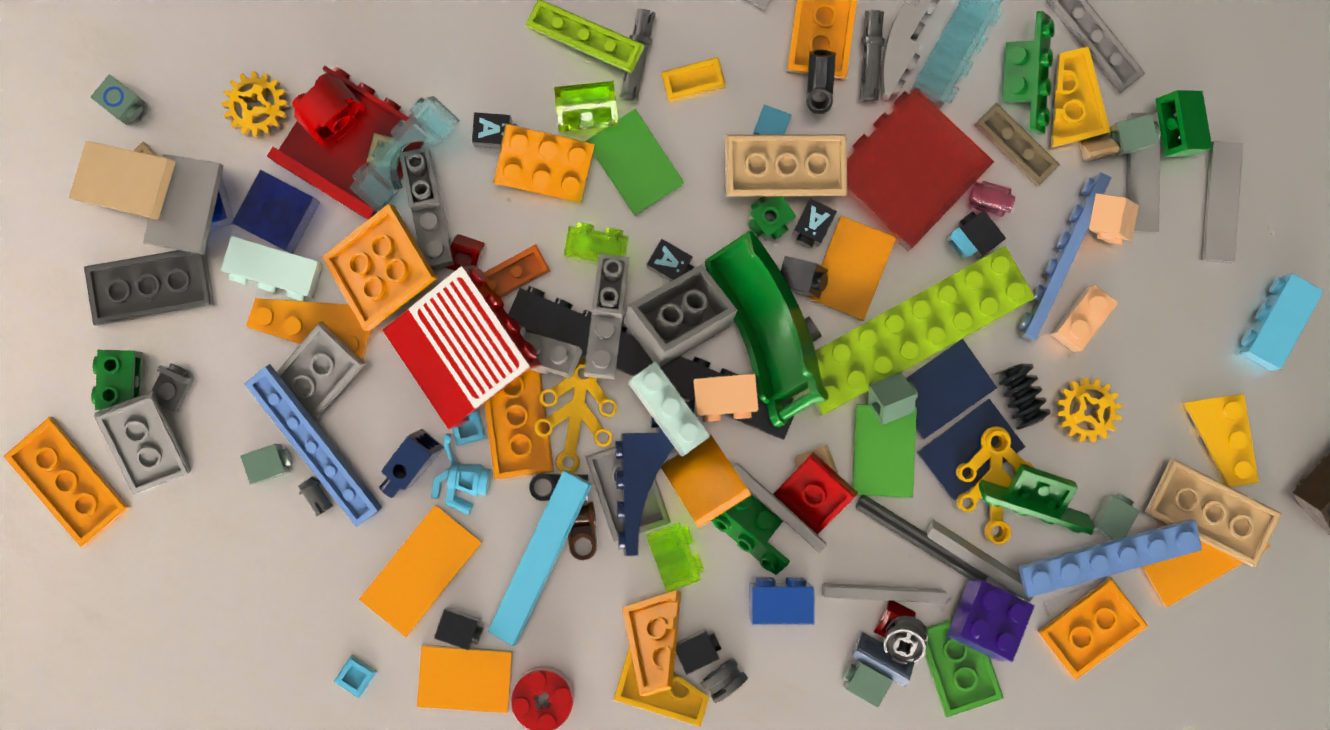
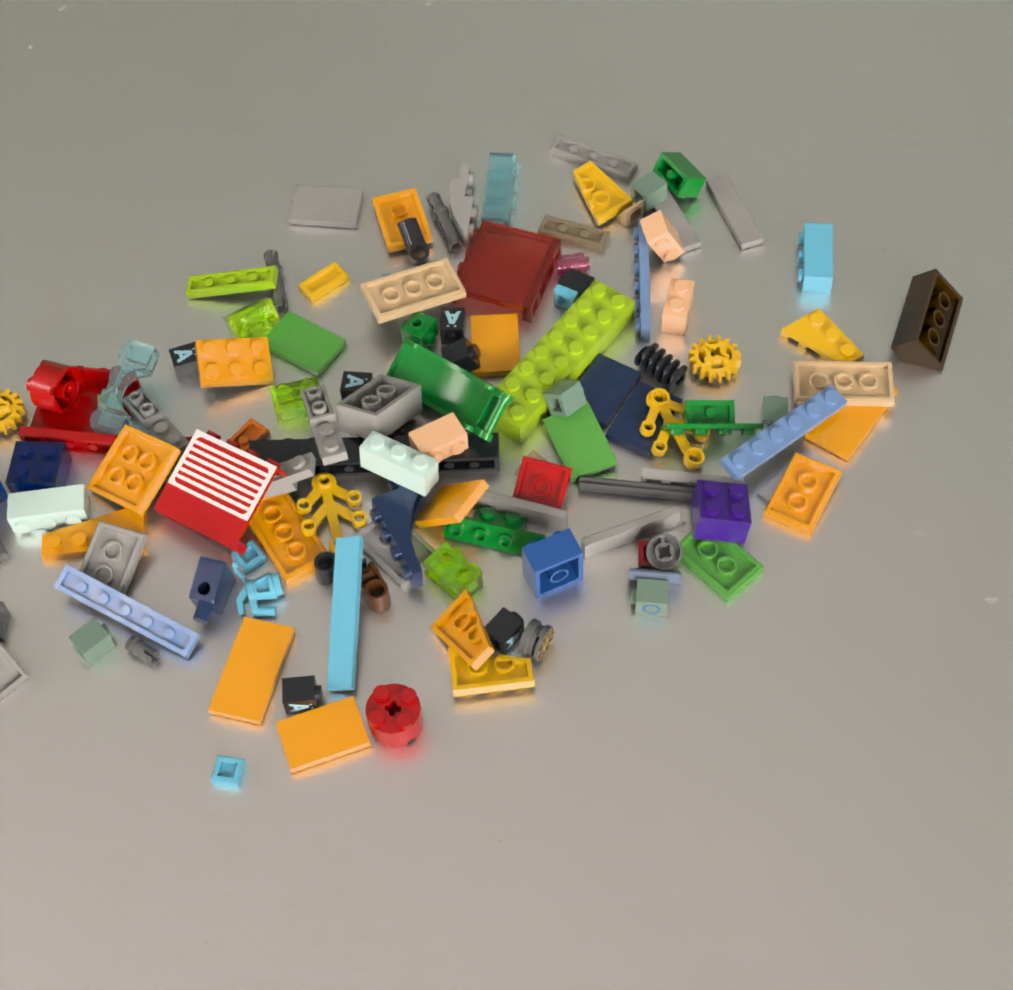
camera: 15 degrees left, 30 degrees down
green bracket [1003,11,1055,134] -> none

